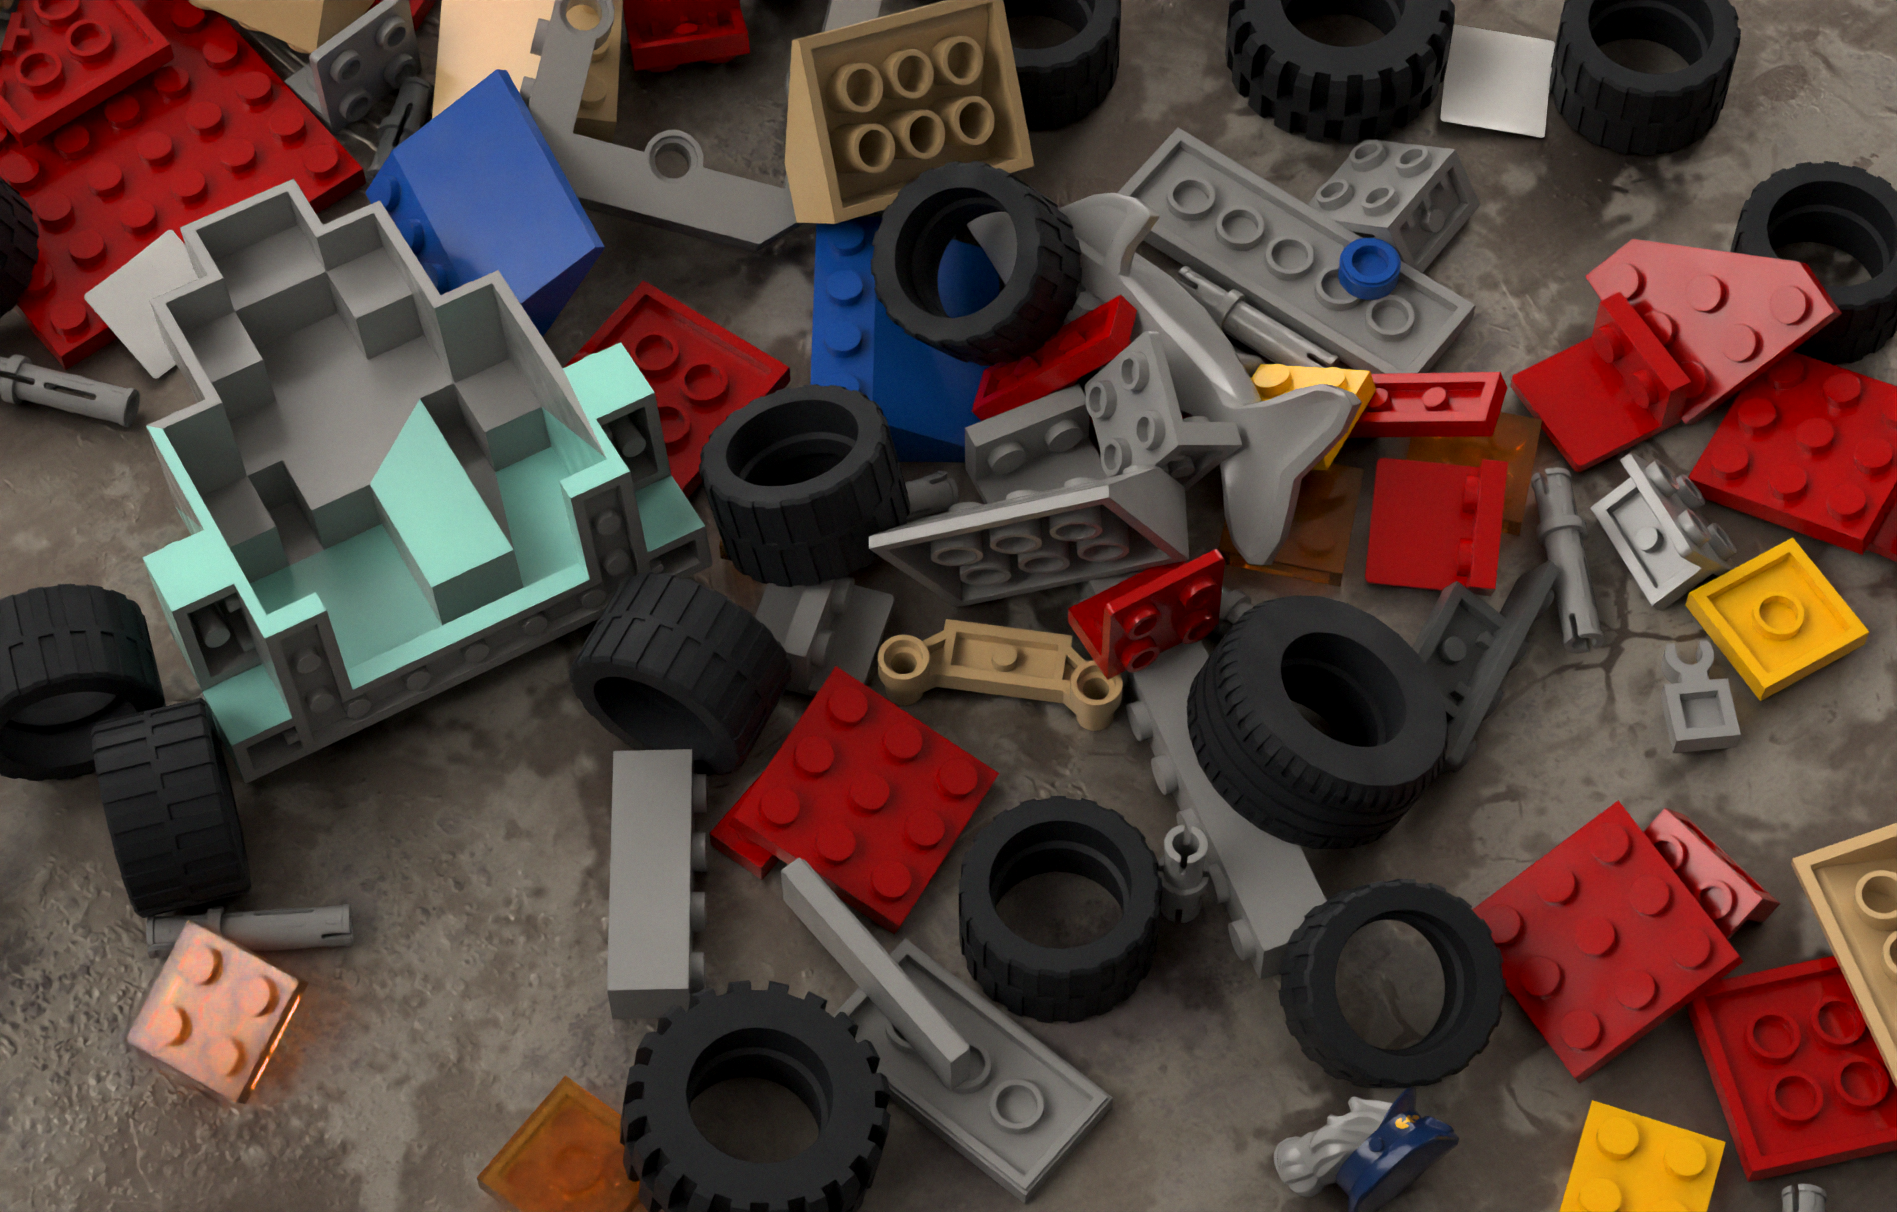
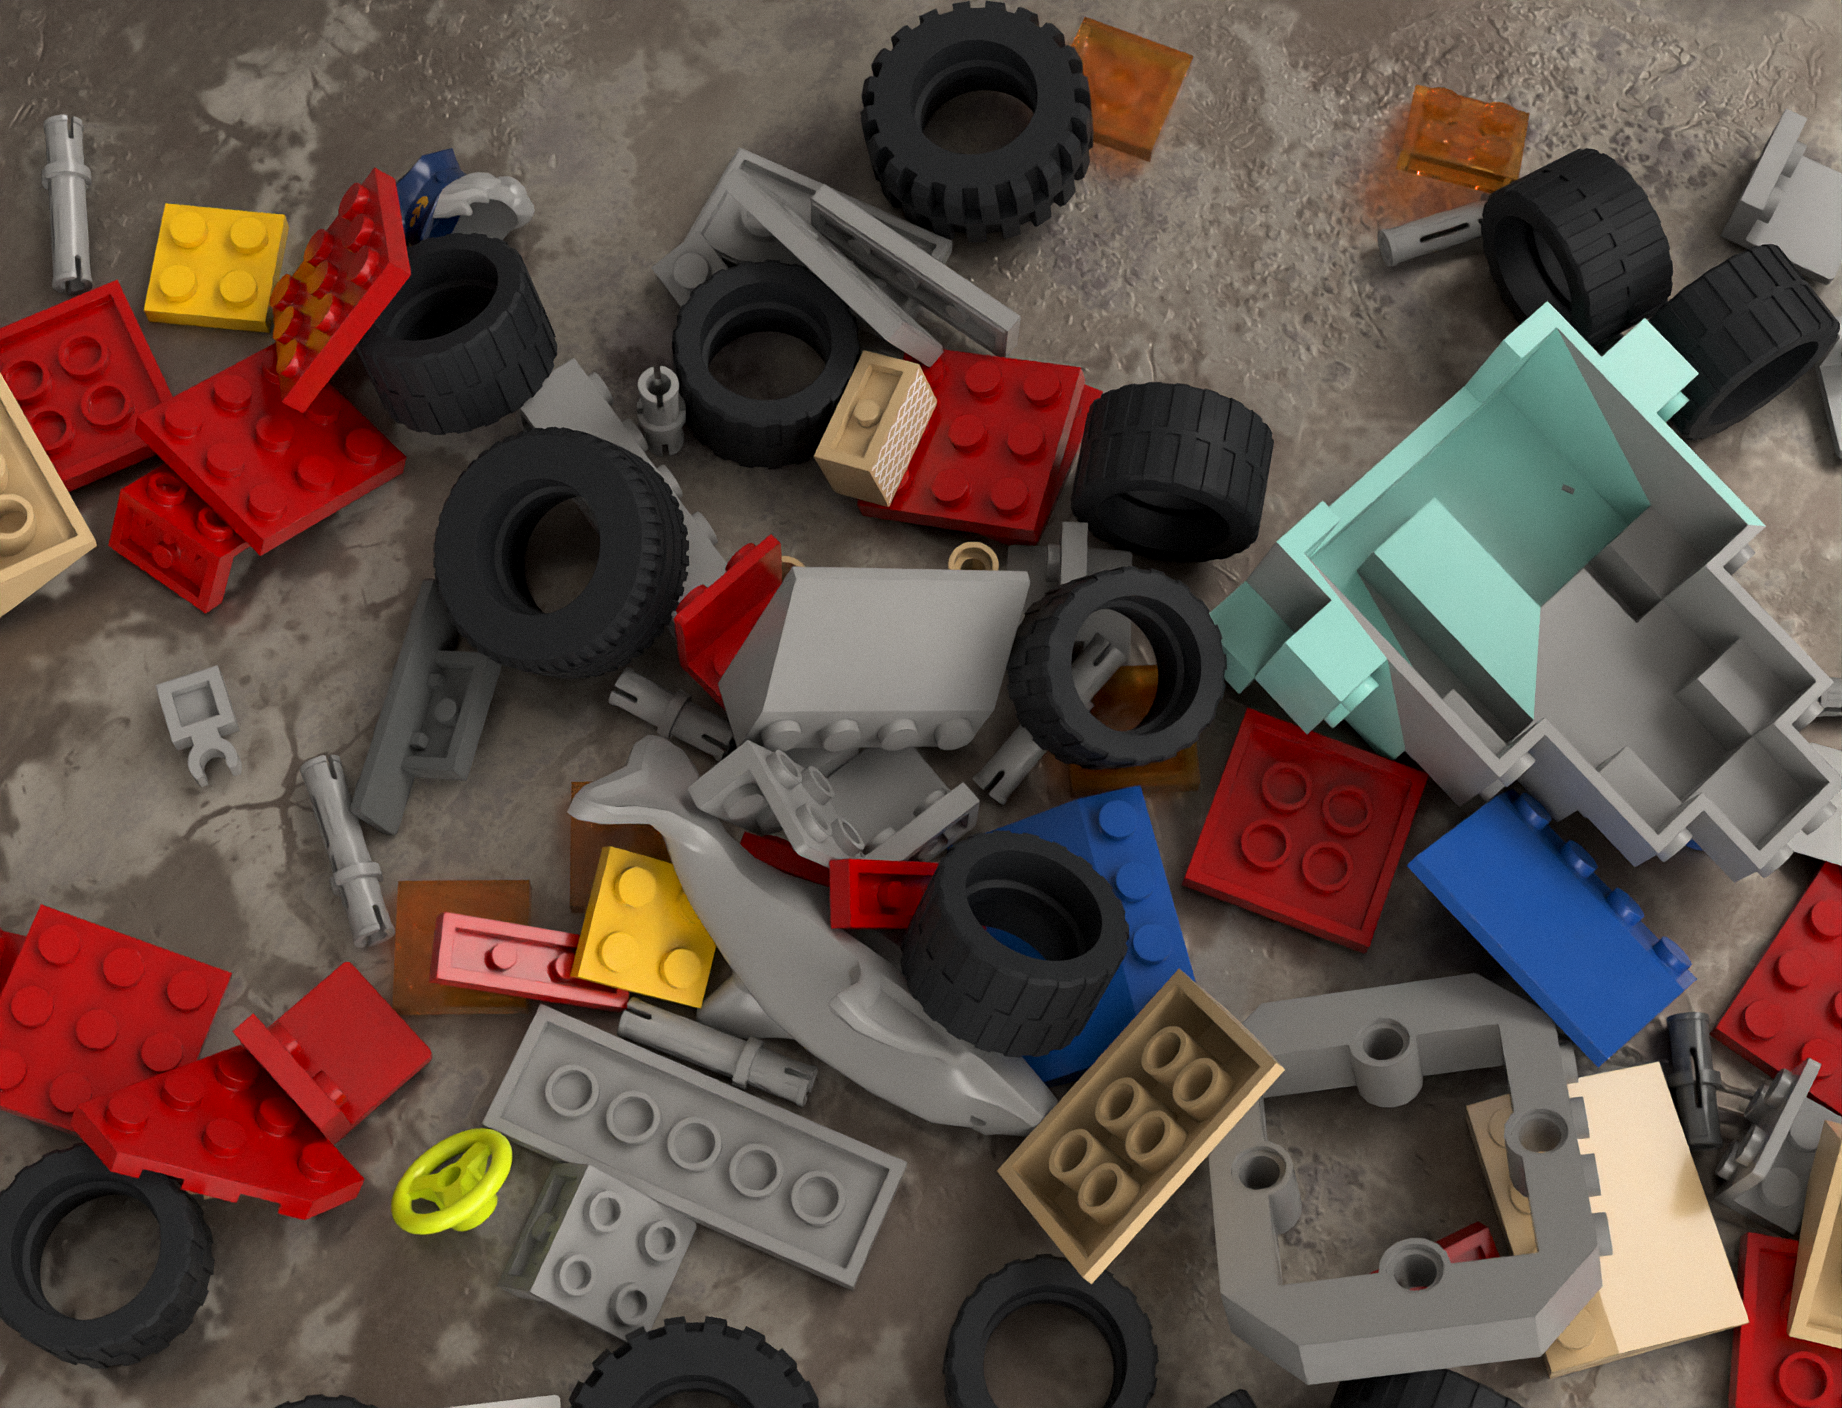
camera: 160 degrees right, 10 degrees up
light grey brick [607,749,708,1019] -> none
blue tile [1338,238,1401,300] -> none
red bracket [1365,458,1508,596] -> none
light grey bracket [1590,452,1737,611] -> none
yellow plate [1685,537,1869,701] -> none
none -> red plate [270,167,411,413]
none -> neon yellow piece [391,1128,512,1235]
none -> light grey plate [651,230,729,306]
none -> light grey tile [720,169,944,367]
none -> tan panel [814,350,937,507]

